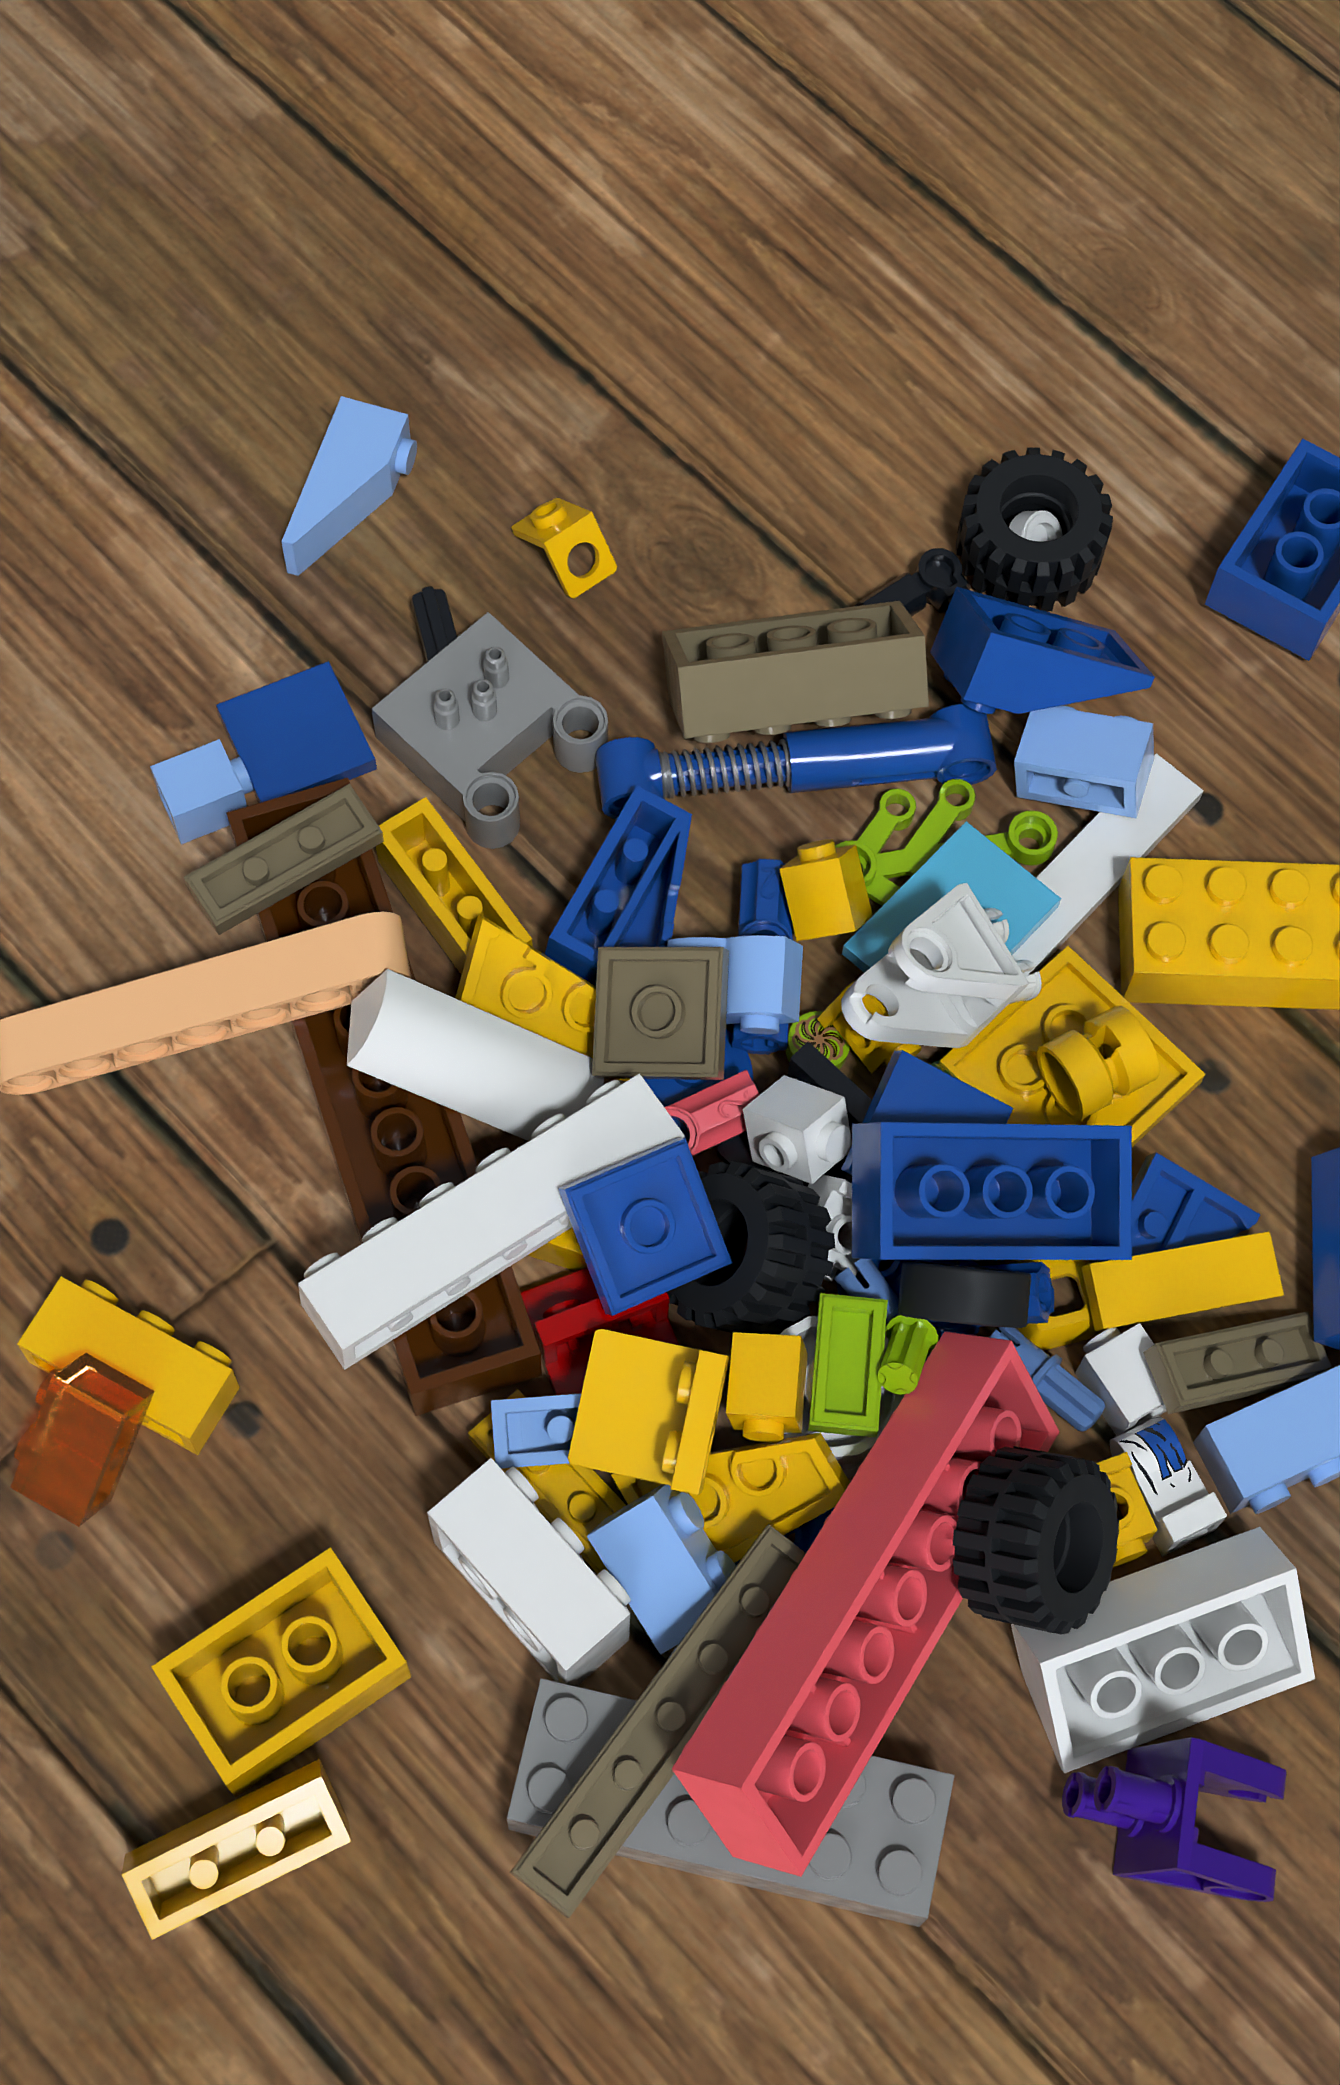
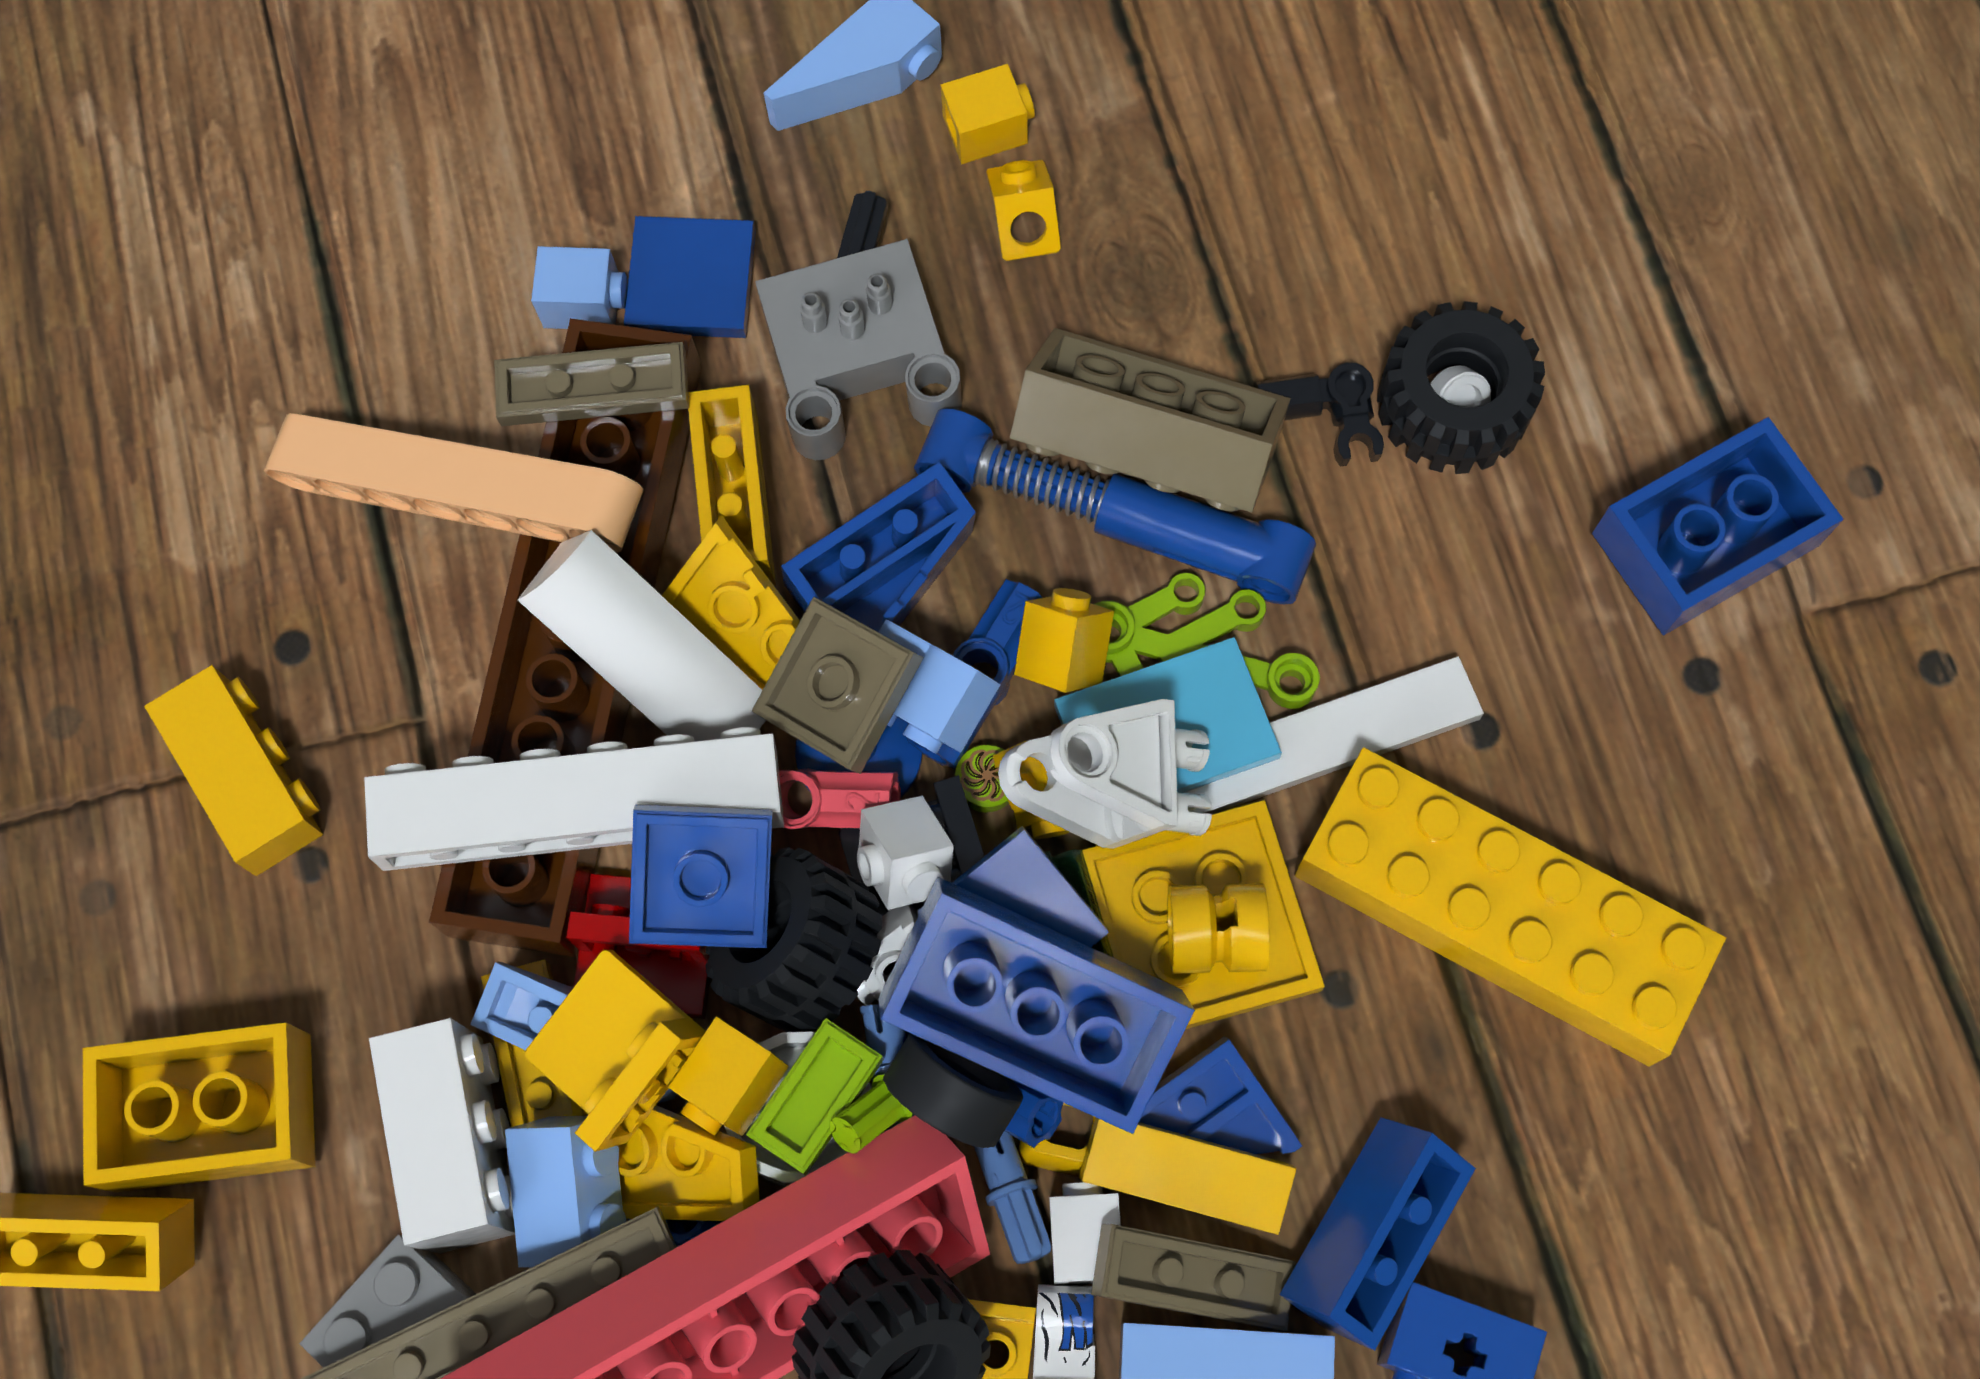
camera: 35 degrees right, 5 degrees up
clear orange brick [10,1353,155,1527] -> none
blue slope [930,587,1155,714] -> none
light blue brick [1014,705,1154,818] -> none
none -> yellow brick [940,64,1035,165]

